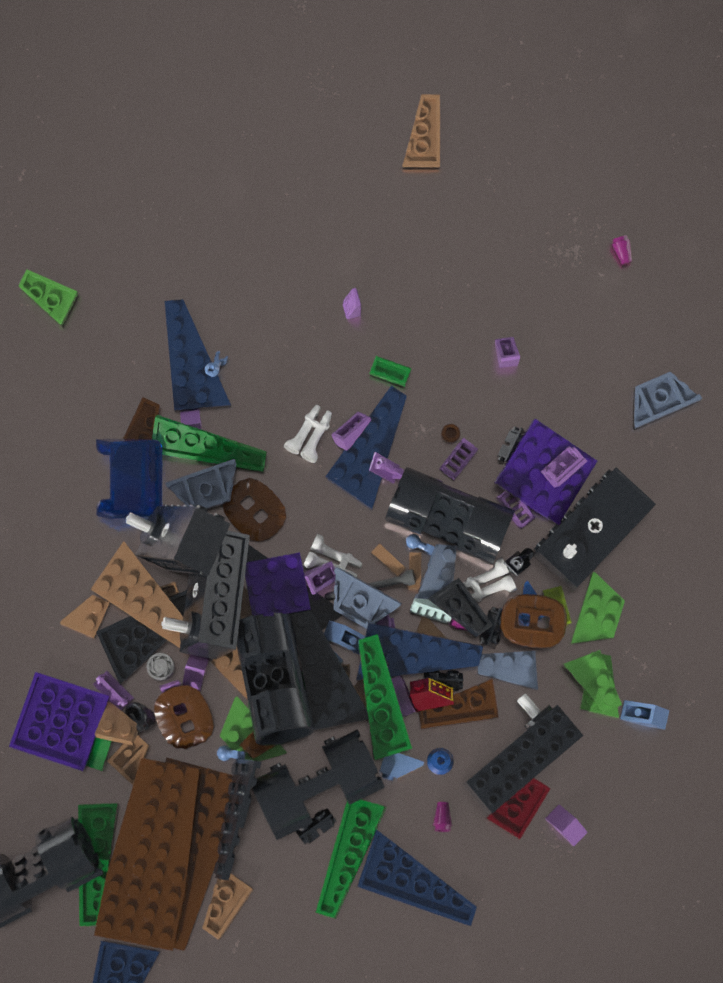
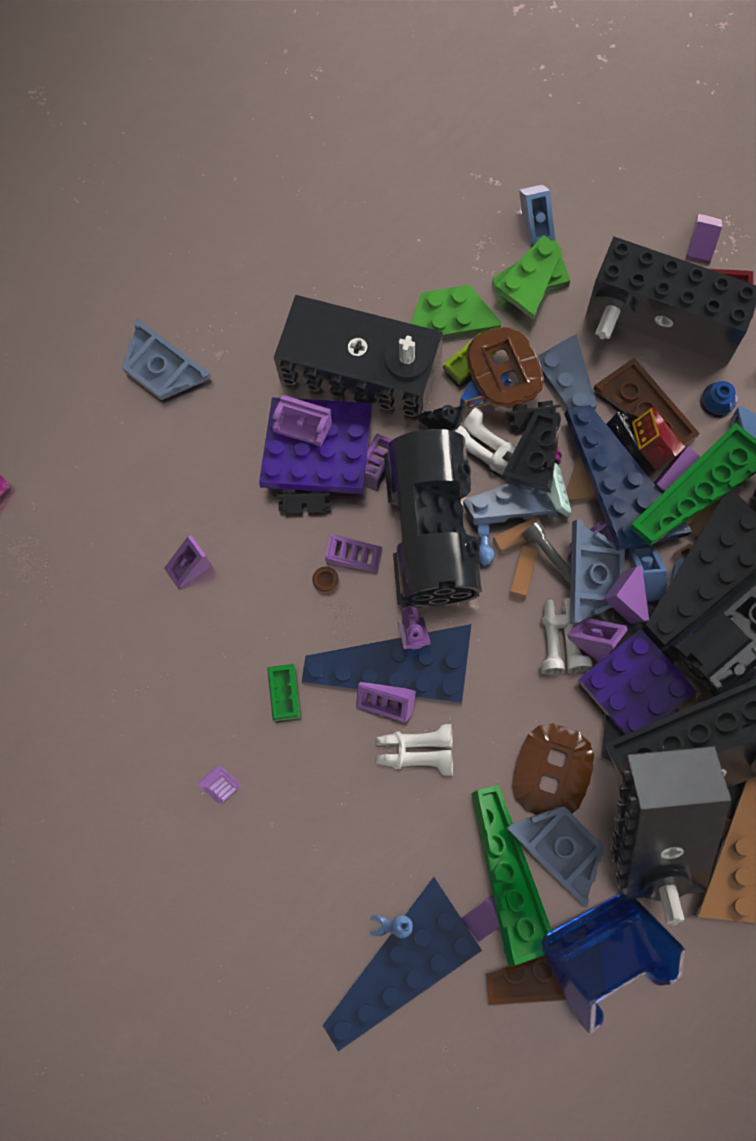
camera: 110 degrees left, 5 degrees down
none -> medium lavender slope [604,566,649,624]

